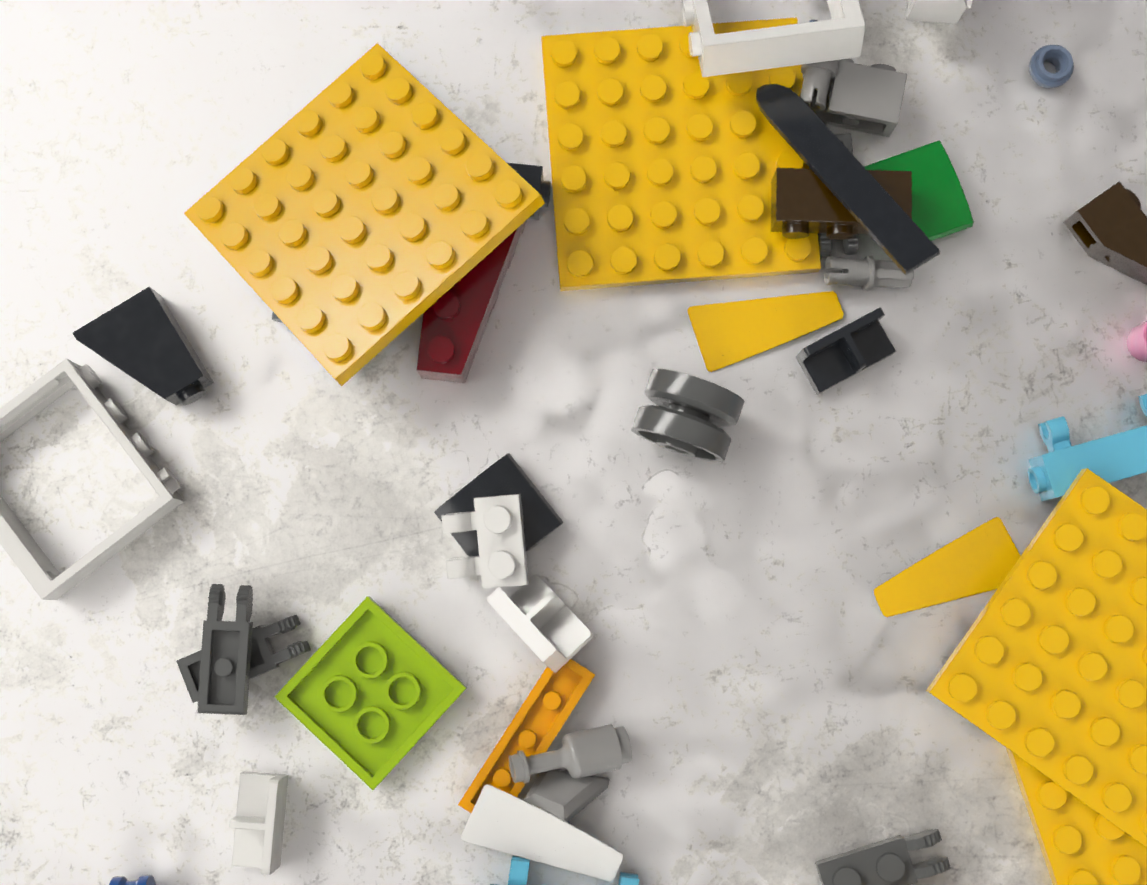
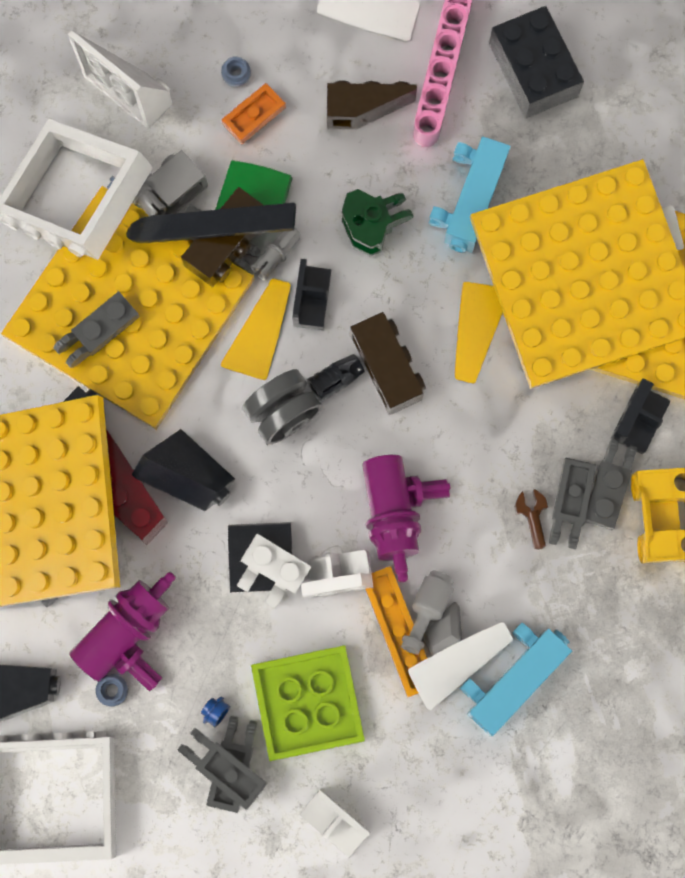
camera: 55 degrees left, 5 degrees down
none -> dark grey hinge [53,291,140,368]
none -> magenta piece [69,572,176,692]
none -> sand blue plate [96,674,128,707]
none -> black slope [131,429,235,511]
none -> blue plate [201,697,230,727]
none -> orange plate [221,83,286,145]
none -> black hinge [307,354,365,402]
none -> dark green hinge [341,189,414,257]
none -> dark brown brick [350,312,426,415]
none -> magenta piece [362,455,451,582]
none -> reddish brown bar [514,489,548,550]
none -> dark grey hinge [549,458,596,550]
none -> black panel [610,378,670,454]

